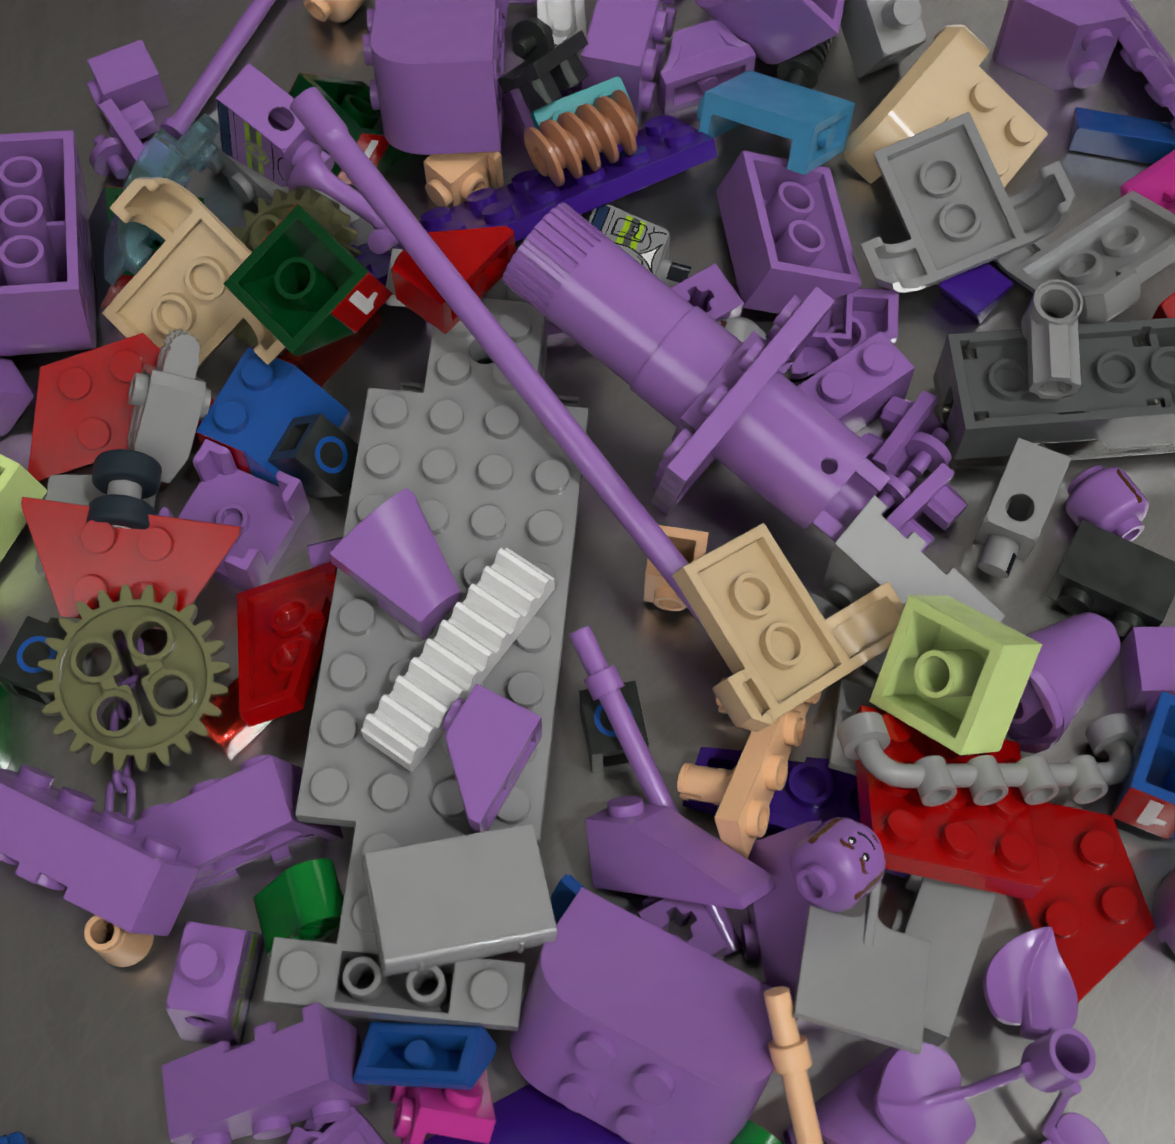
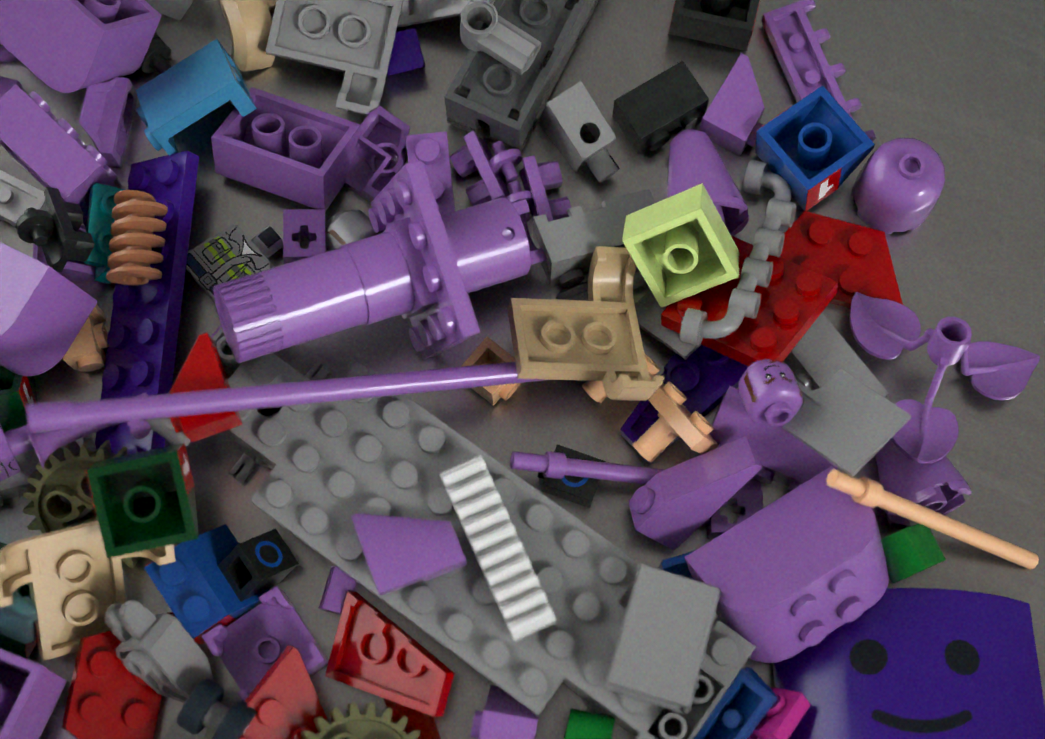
camera: 60 degrees left, 10 degrees up
medium lavender slope [442,684,542,834] -> none
medium lavender head [1066,465,1149,541] -> none

